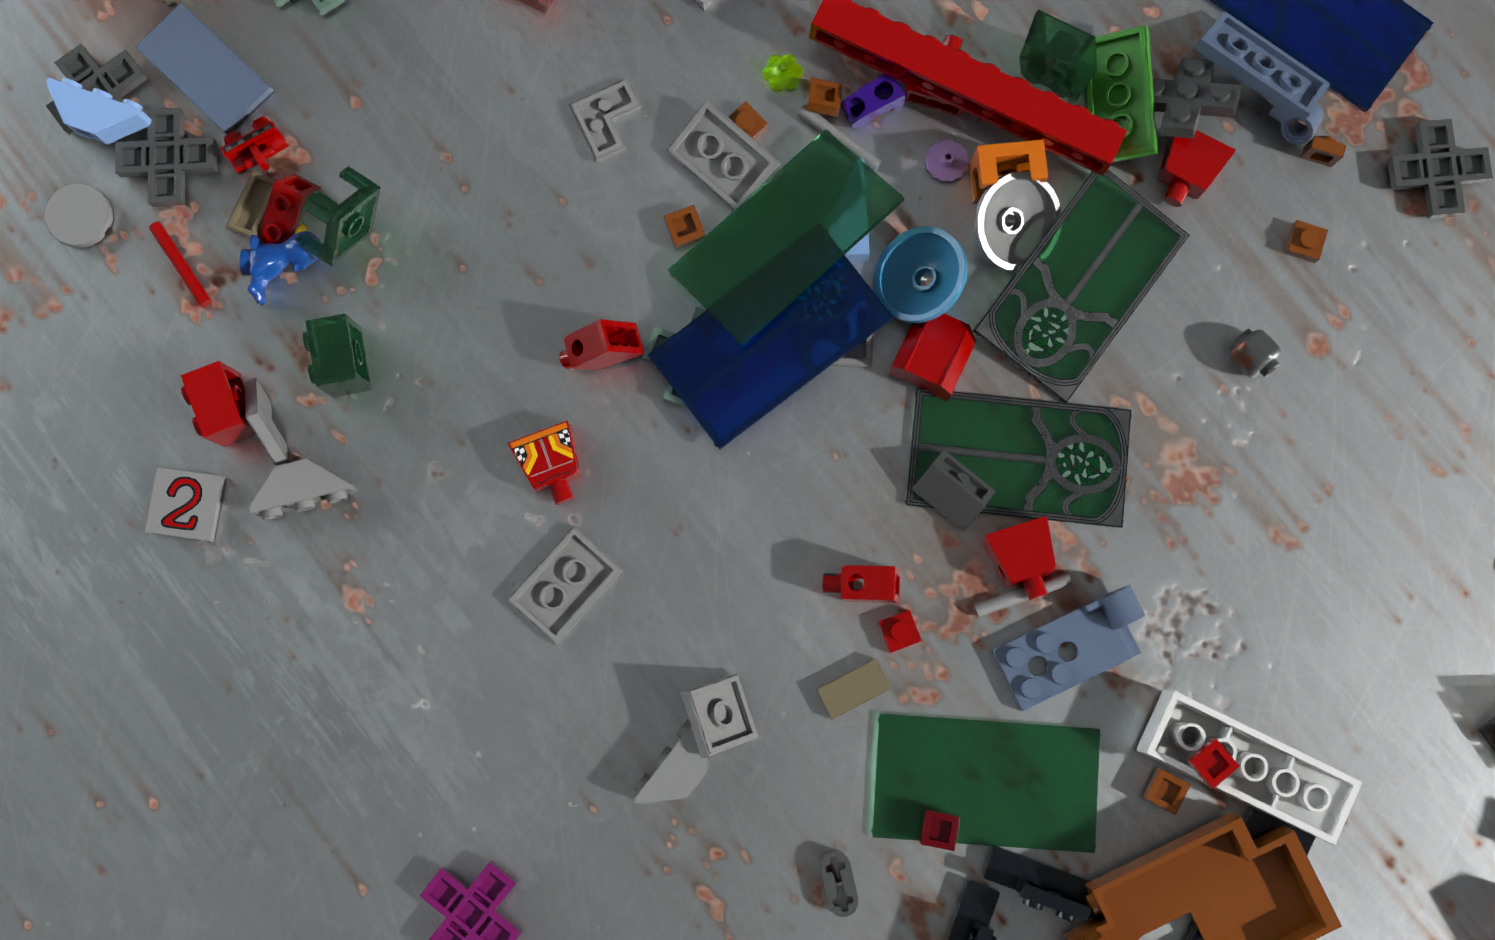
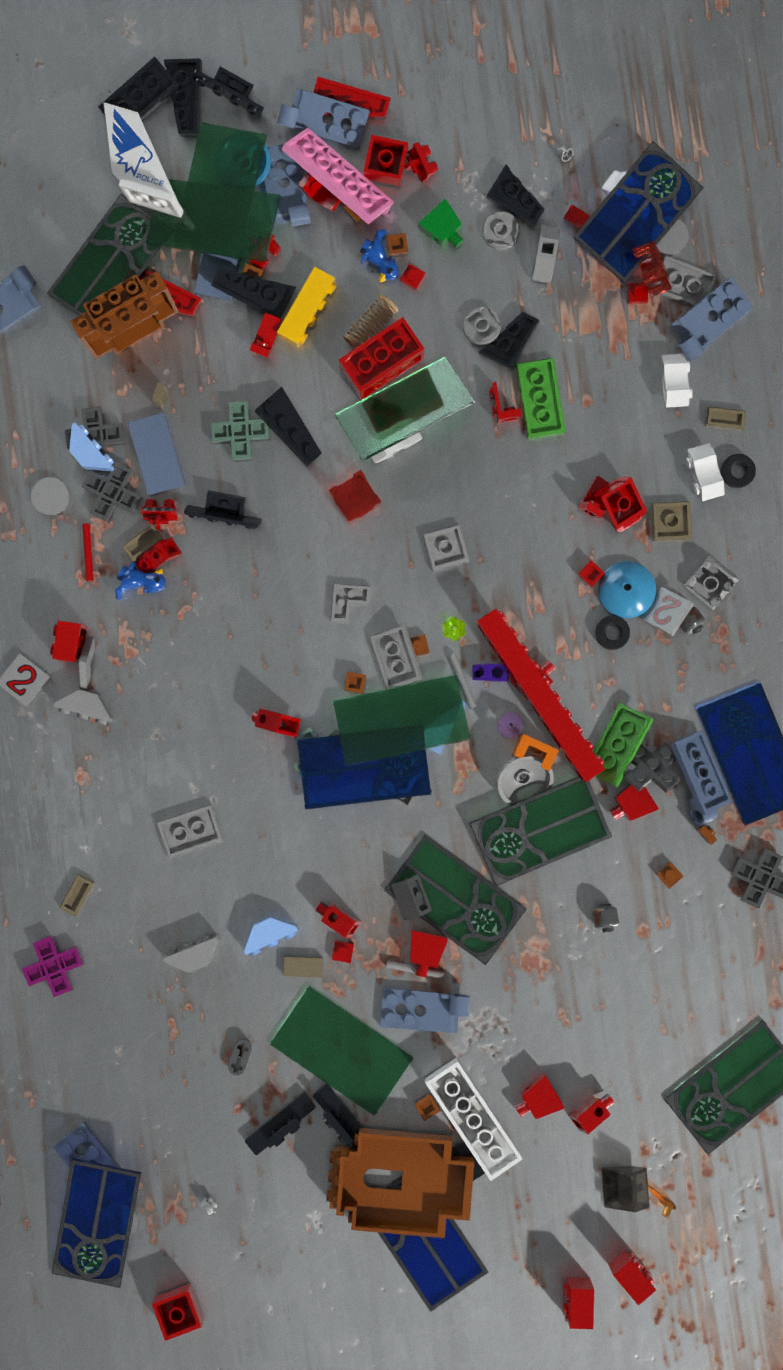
camera: 30 degrees right, 5 degrees up
clear green panel [299,166,381,266] -> none
clear green slope [303,313,372,398] -> none
red torso [508,421,581,505] -> none
light grey tile [681,673,759,758] -> none
dark orange plate [806,77,842,117] -> none
dark azure dish [874,226,968,323] -> none
red slope [889,313,976,402] -> none
dark red plate [919,809,960,851] -> none
clear green slope [1019,9,1097,101] -> none
red plate [1187,738,1240,789] -> none
none -> dark tan tile [59,873,95,917]
none -> black bracket [184,490,262,529]
none -> light blue slope [244,916,299,956]
none -> red torso [515,1073,565,1119]
none -> red torso [568,1093,615,1134]

